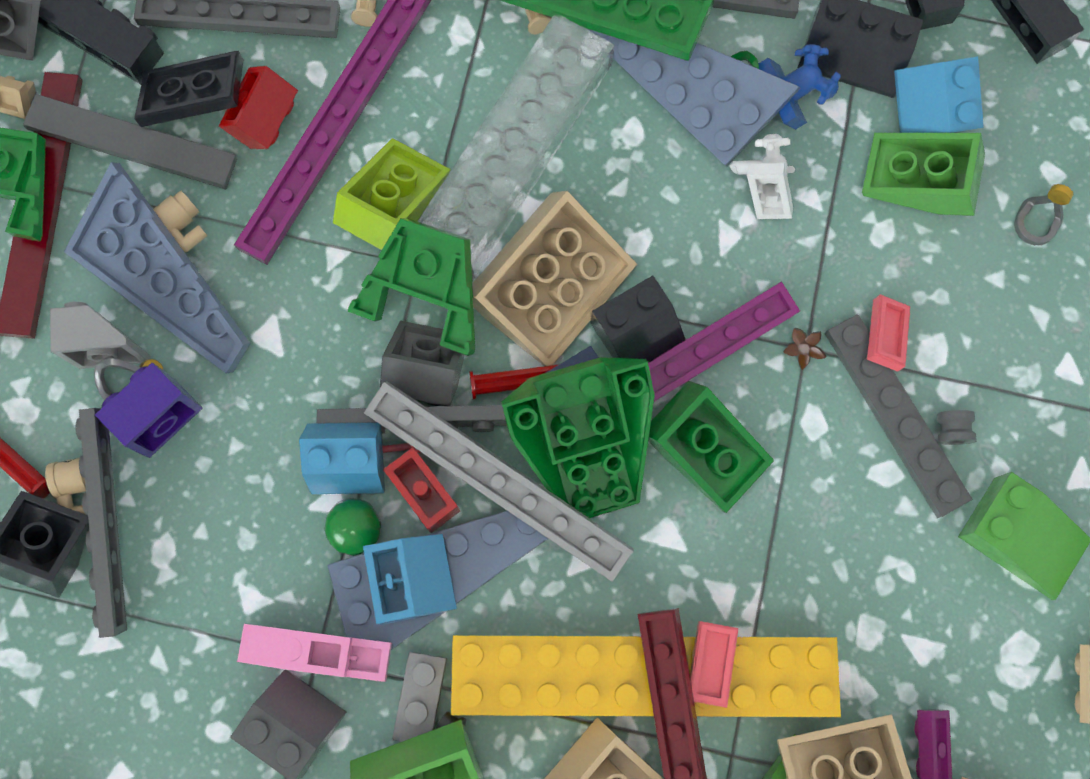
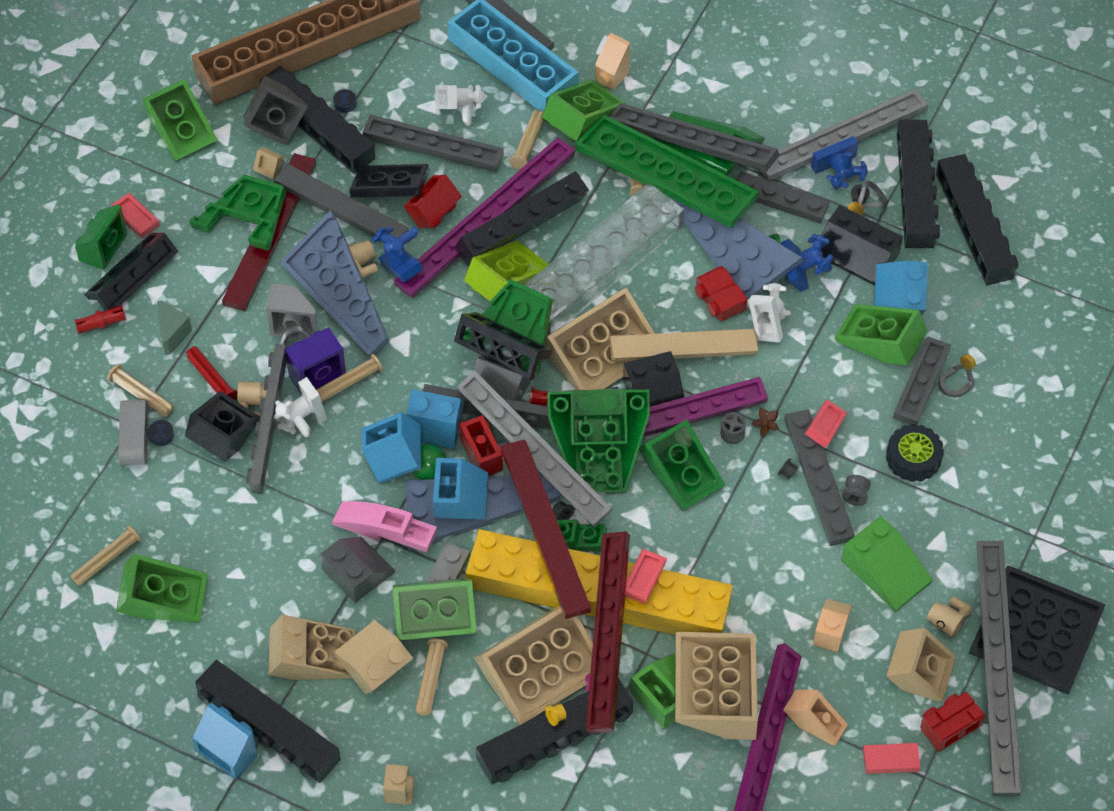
camera: 15 degrees right, 20 degrees down
none -> white piece [274,377,327,438]
none -> tan axle [316,354,383,402]
none -> dark azure slope [362,412,421,484]
none -> blue piece [372,226,423,282]
none -> black brick [454,171,589,267]
none -> black fence [454,312,552,379]
none -> dark red tile [501,439,591,619]
none -> pearl dark grey piece [553,501,574,520]
none -> green slope [557,520,607,552]
none -> tan tile [609,329,758,362]
none -> red brick [695,266,747,322]
none -> dark grey wheel [720,412,746,444]
none -> pearl dark grey piece [777,458,798,479]
none -> light nougat slope [813,599,852,652]
none -> black wheel [886,424,944,482]
none -> dark grey plate [893,337,951,425]

